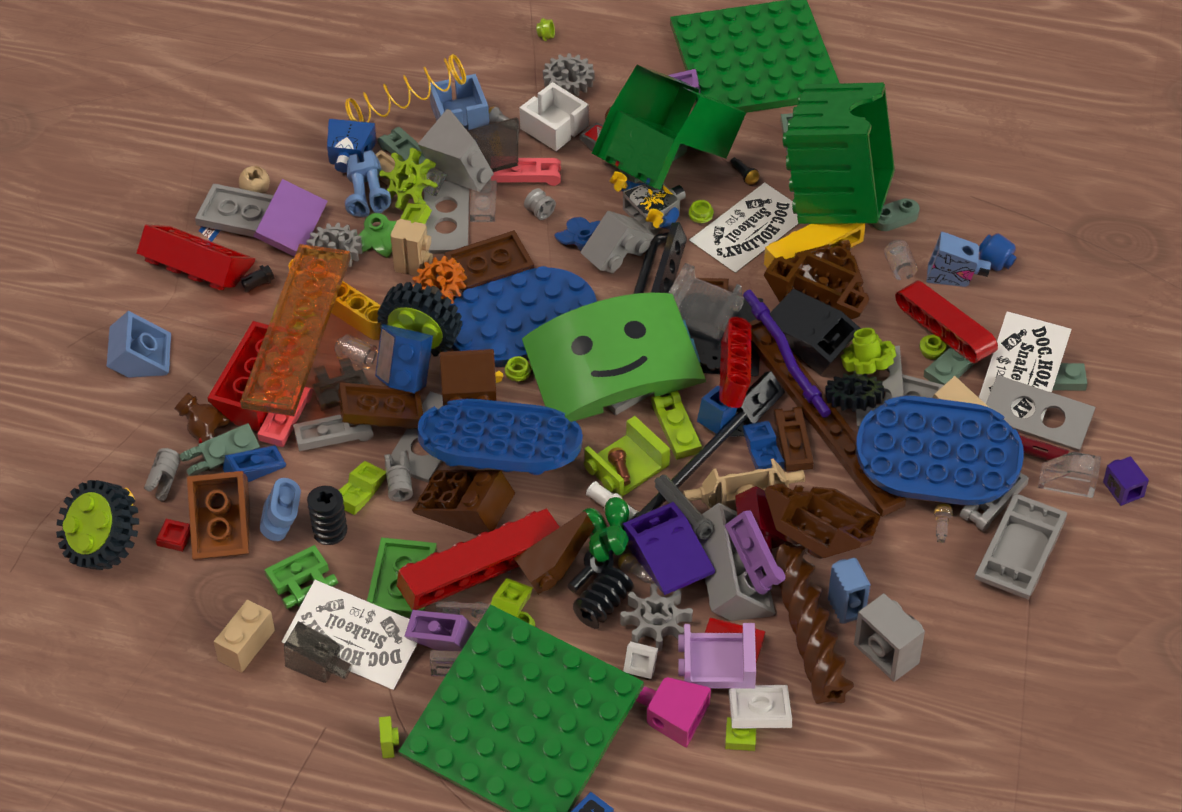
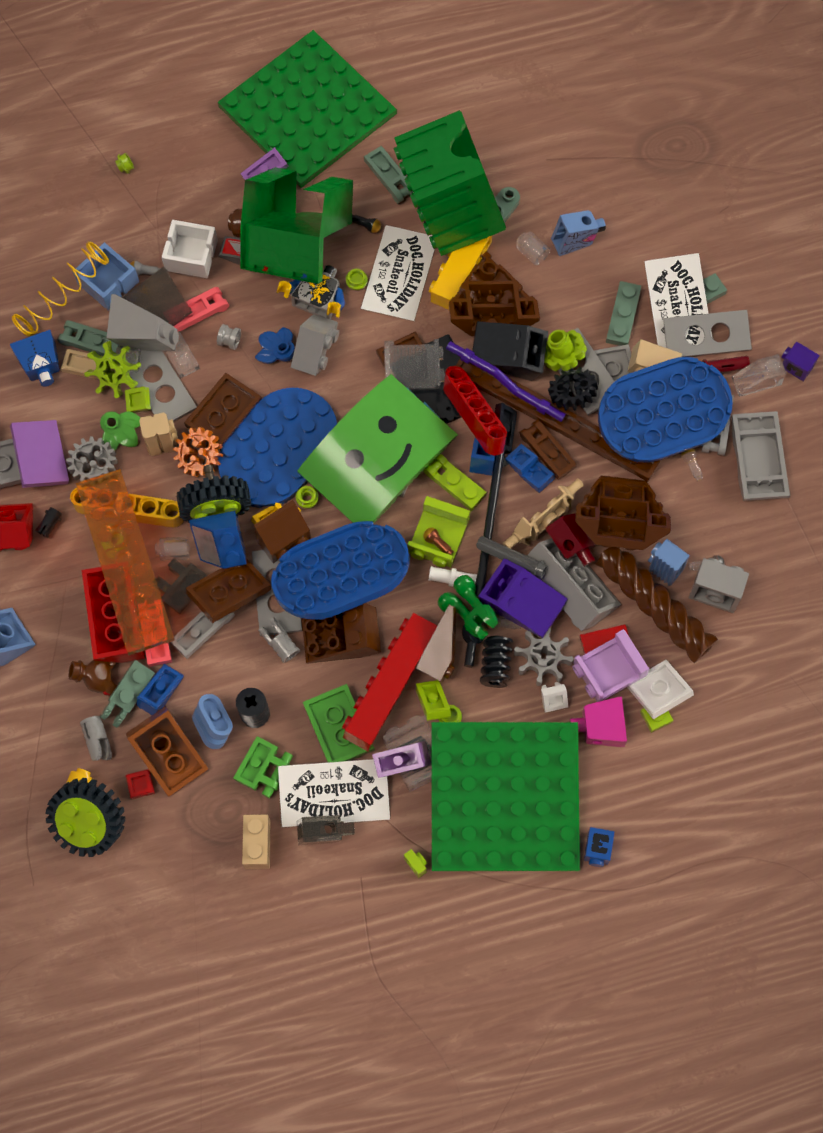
camera: 30 degrees left, 20 degrees up
lime slope [339,461,386,515] -> none
medium blue piece [345,150,391,217] -> none
light grey gear [543,53,595,96] -> none
black piece [633,222,687,294] -> none
medium lavender plate [725,511,785,595] -> none
red beam [895,280,998,363] -> none
lime plate [919,335,946,360] -> none
blue head [979,233,1017,272] -> none

